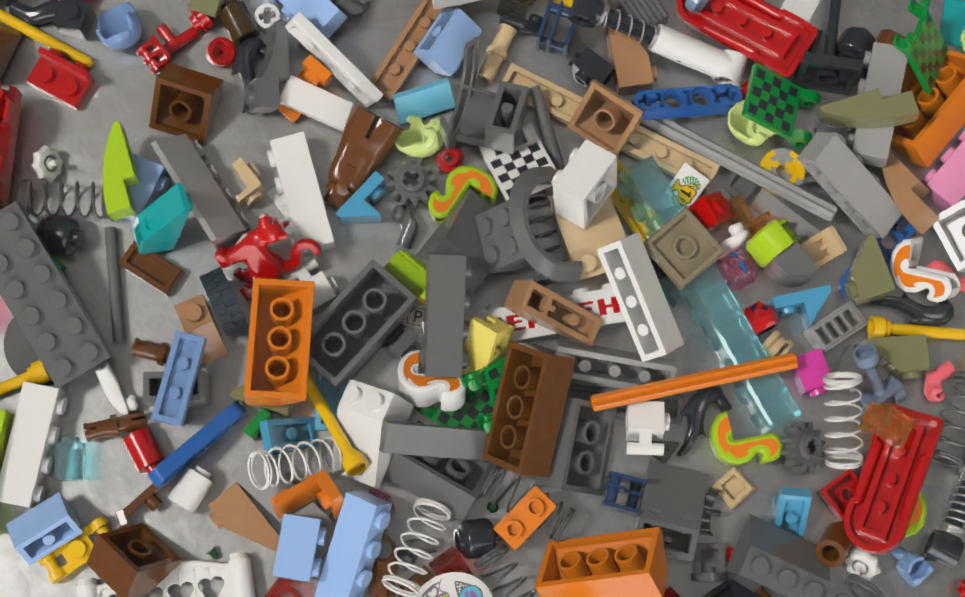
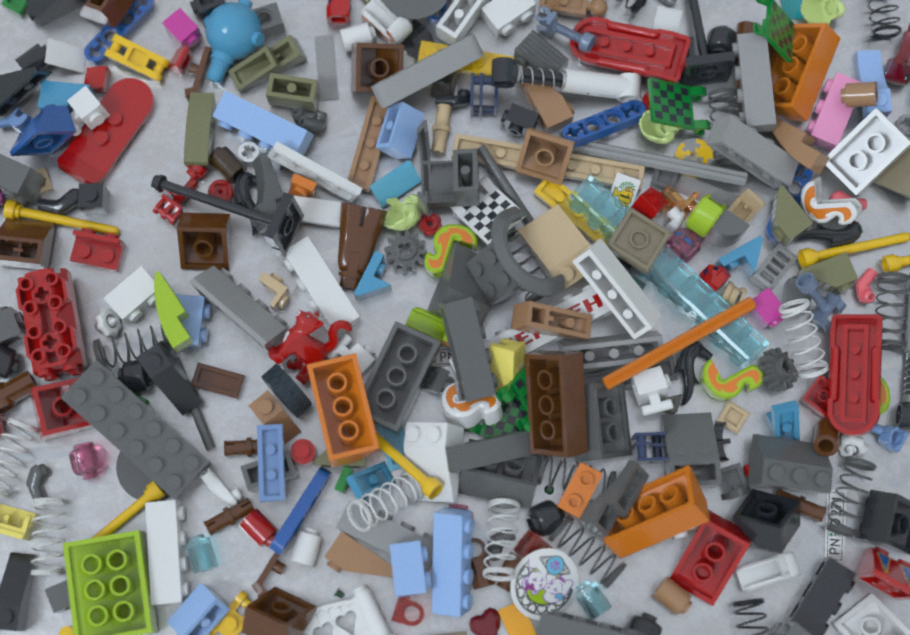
camera: 15 degrees left, 0 degrees up
medium blue hair [95,2,143,50] -> none
teal slope [132,183,193,255] -> none
orange bracket [271,469,343,519] -> none
dark grey arm [392,205,418,249] -> none
white brick [551,139,617,230] -> none
olive slope [818,88,919,128] -> none
clear orange bracket [859,402,915,449] -> none
none -> white brick [103,266,156,324]
none -> black slope [136,340,204,416]
none -> black tile [151,174,304,258]
none -> red brick [290,439,318,467]
none -> dark grey slope [579,460,649,537]

